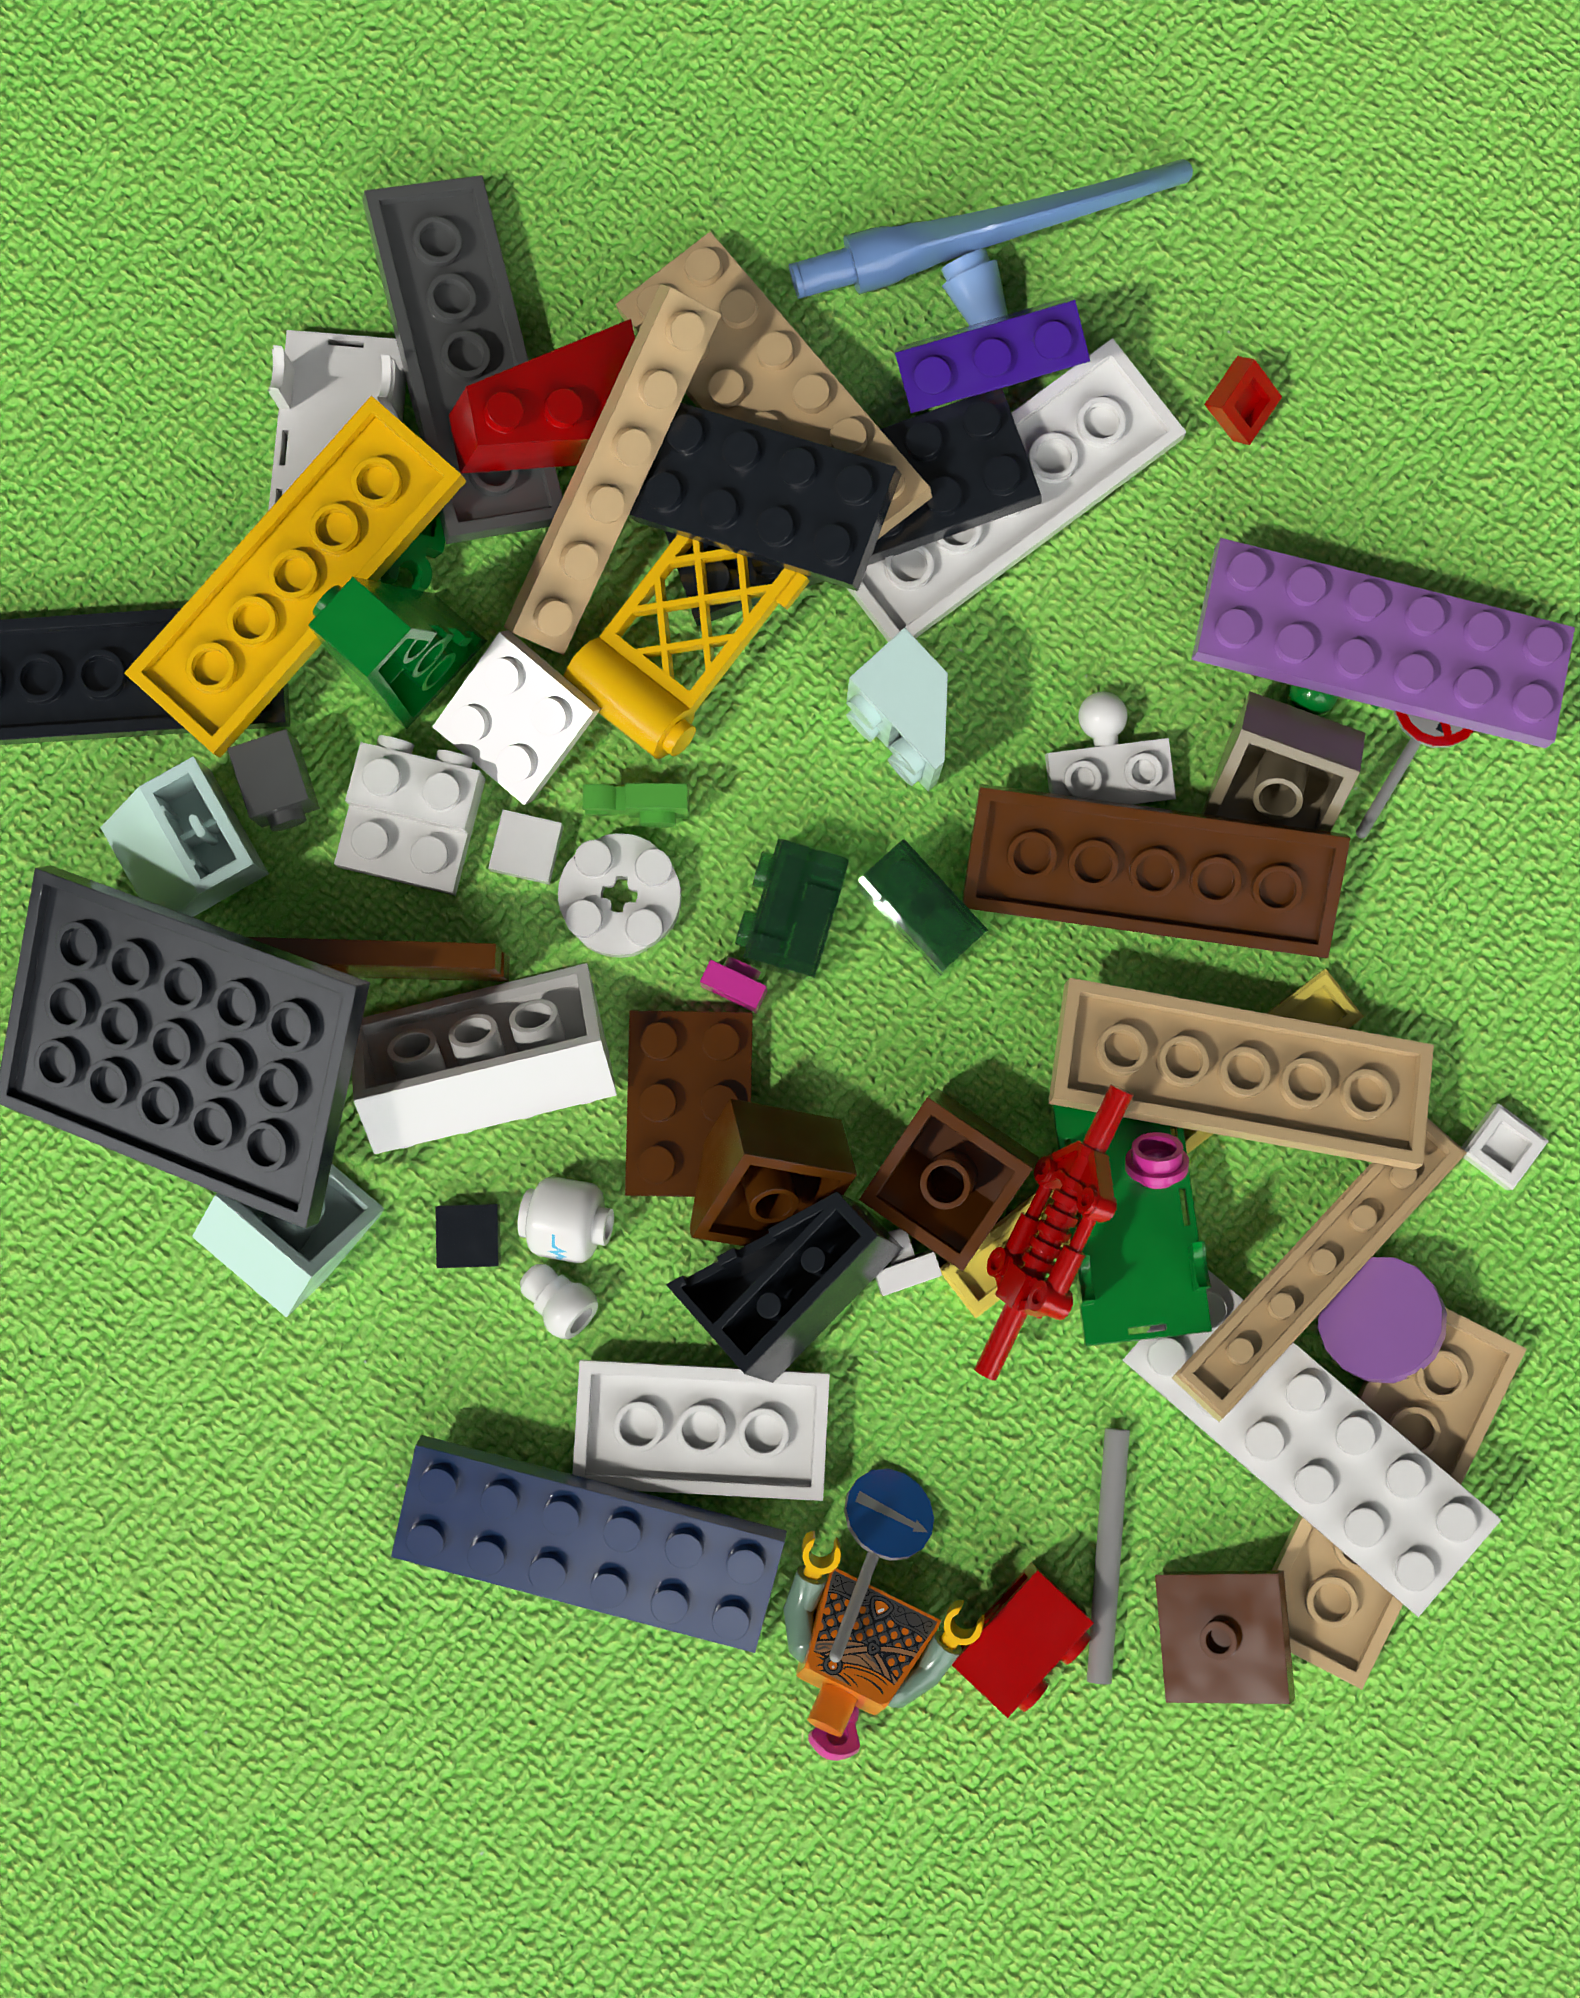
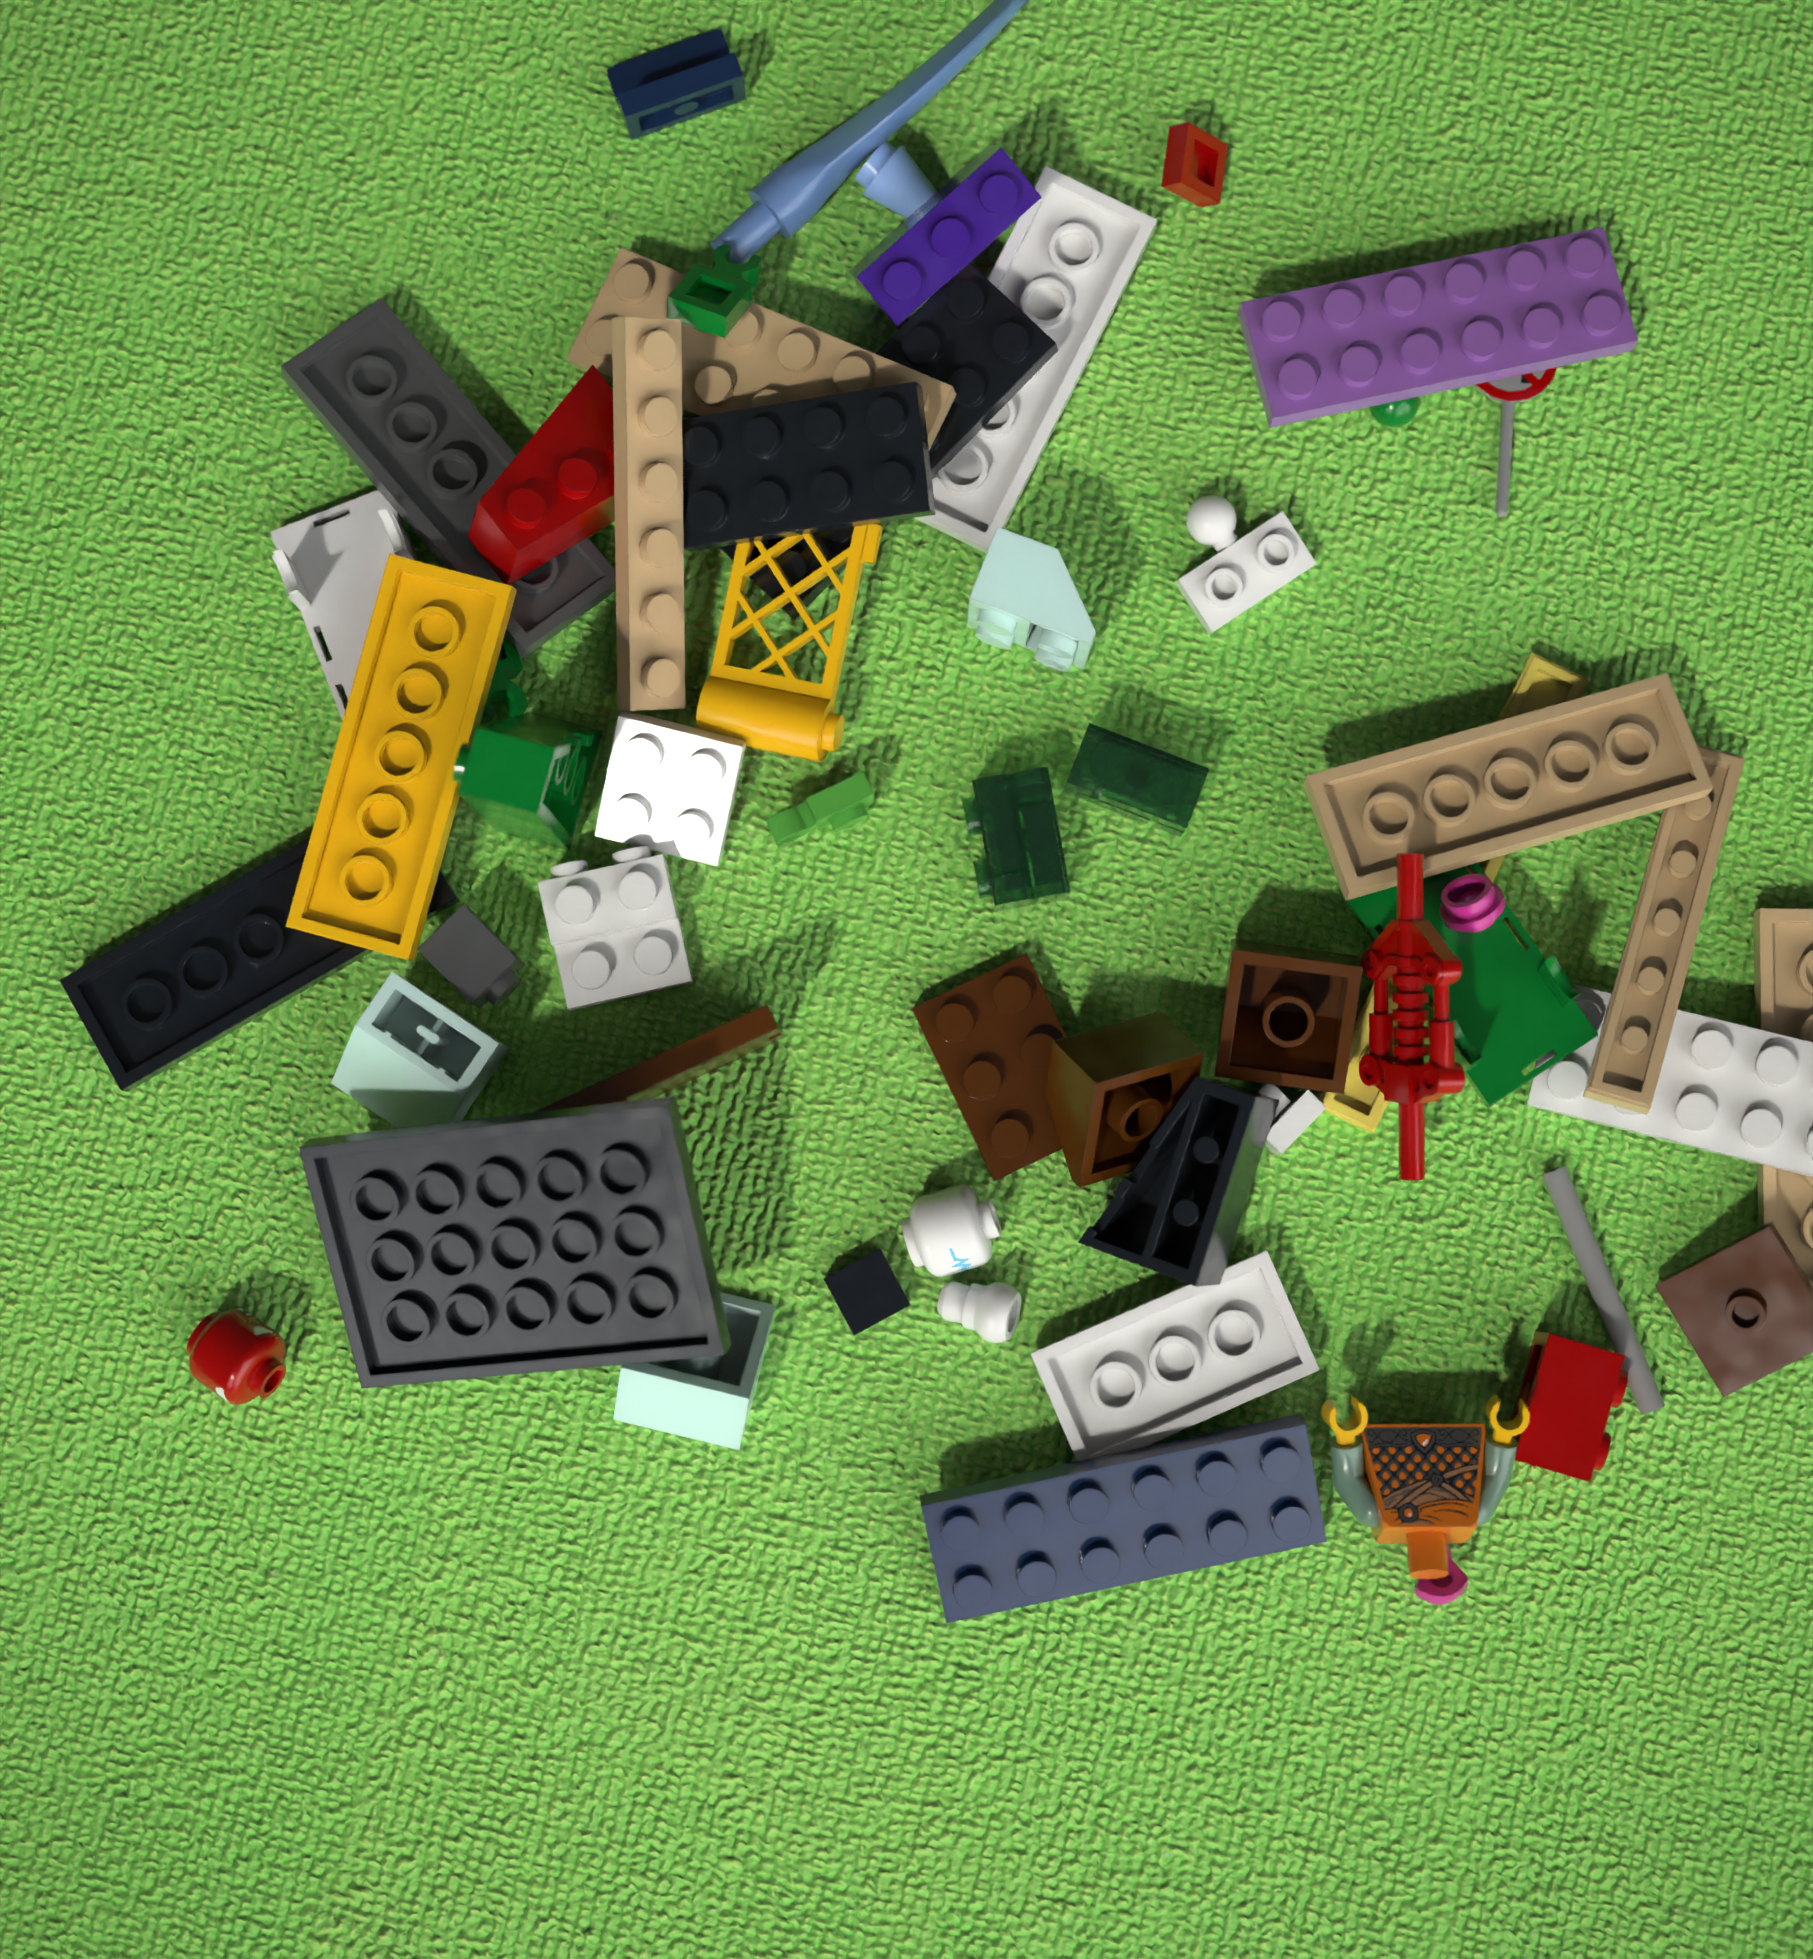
camera: 25 degrees left, 0 degrees up
white slope [352,963,617,1155] -> none
white tile [488,809,564,885] -> none
white plate [558,834,682,958] -> none
dark pink plate [700,957,767,1014] -> none
blue piece [829,1469,934,1663] -> none
reddish brown plate [961,784,1351,958] -> none
dark tan slope [1201,691,1366,832] -> none
medium lavender tile [1318,1257,1447,1383] -> none
white tile [1461,1103,1549,1190] -> none
none -> dark blue panel [607,29,747,141]
none -> green plate [667,244,761,338]

